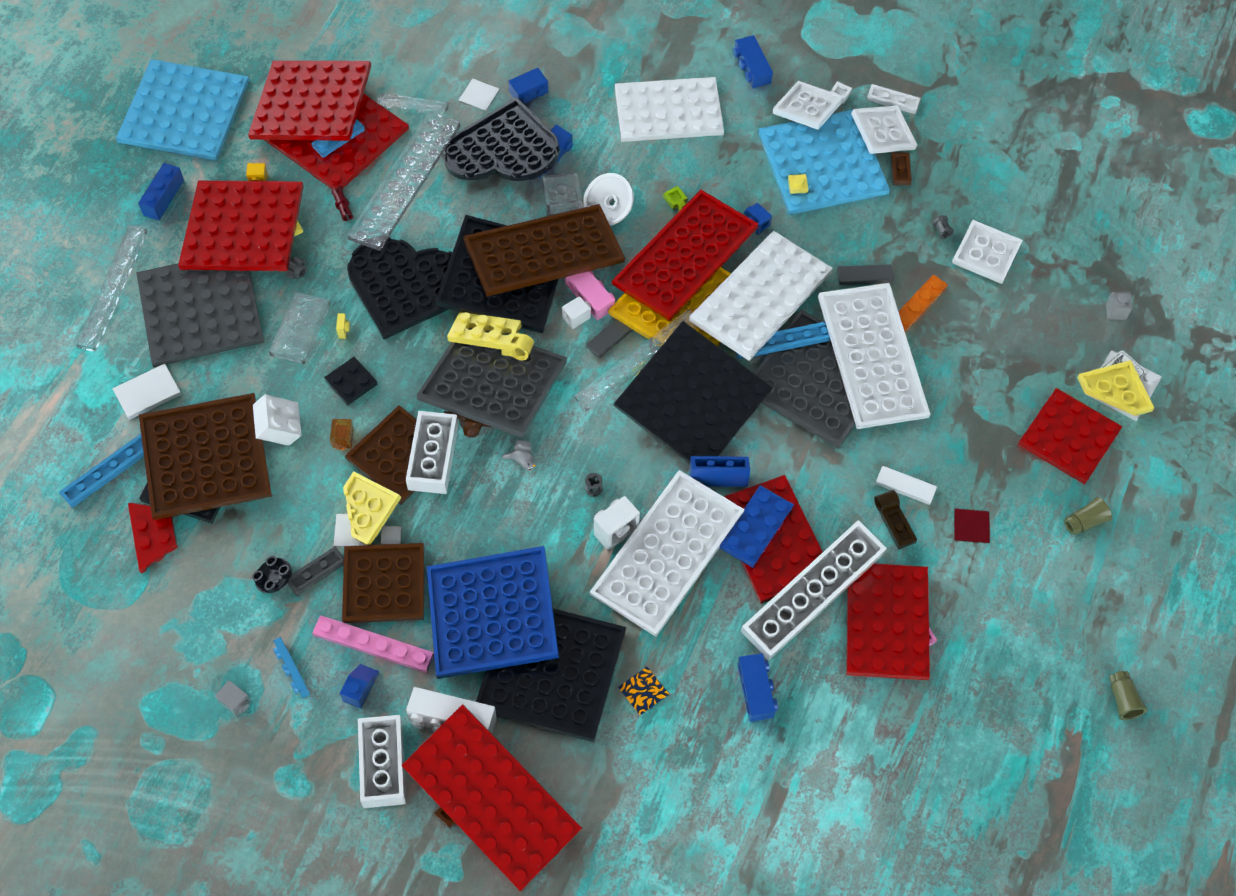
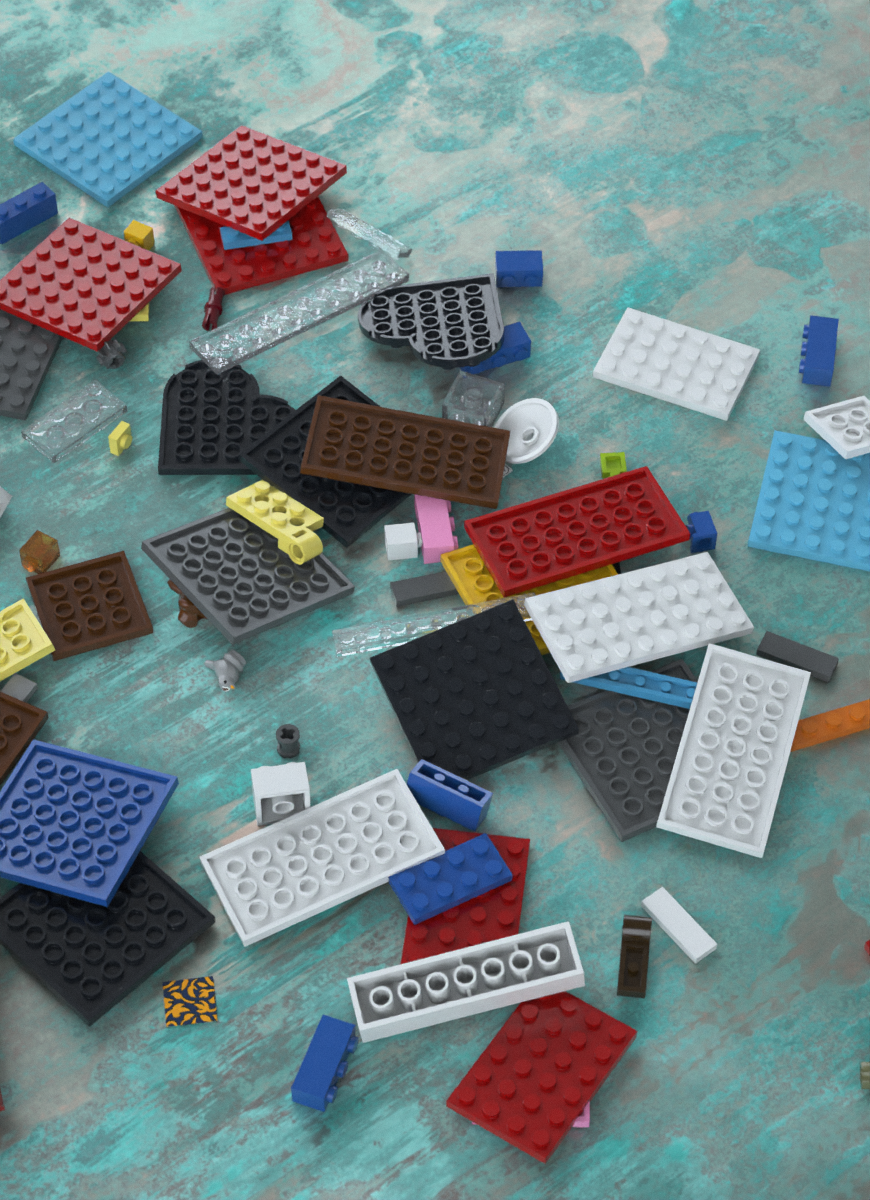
camera: 30 degrees right, 10 degrees down
black plate [324,357,378,406] -> none
white brick [406,411,458,494] -> none
white sticker [459,79,499,111] -> none
light yellow plate [788,174,808,194] -> none
dark red sticker [954,509,990,543] -> none

